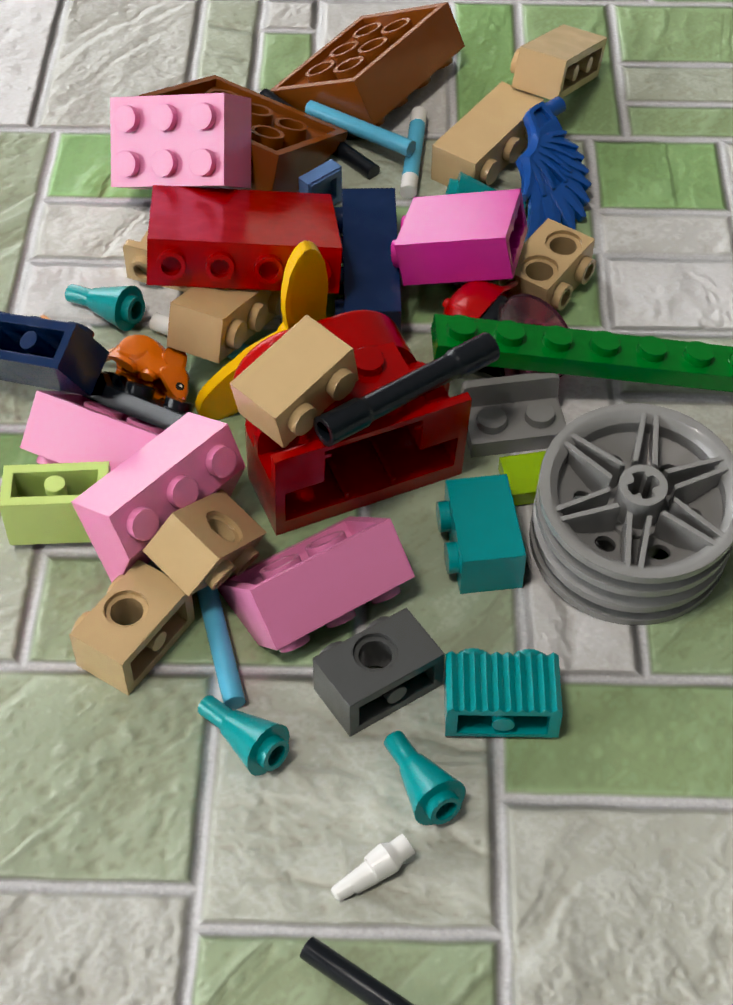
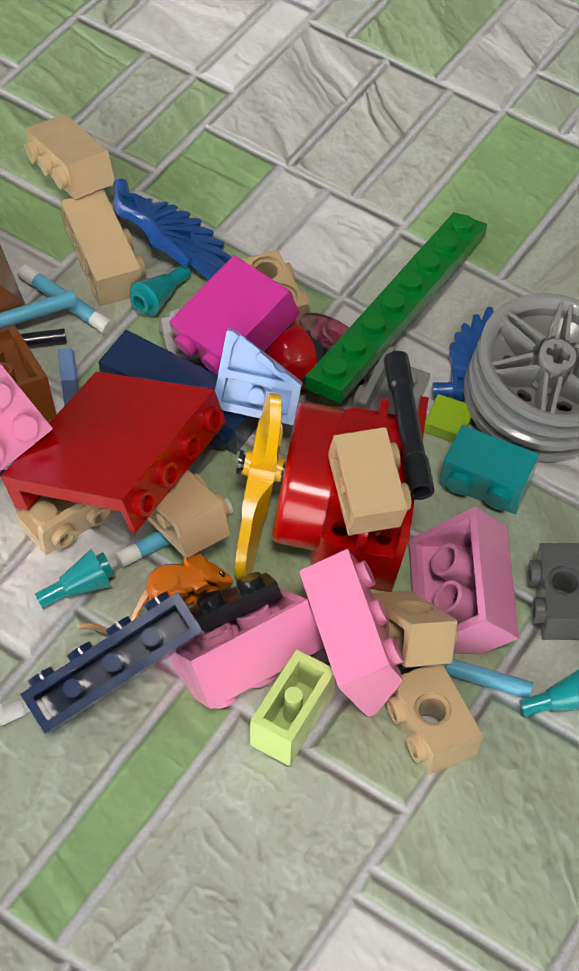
camera: 60 degrees left, 5 degrees up
none -> light blue wing [215,328,302,425]

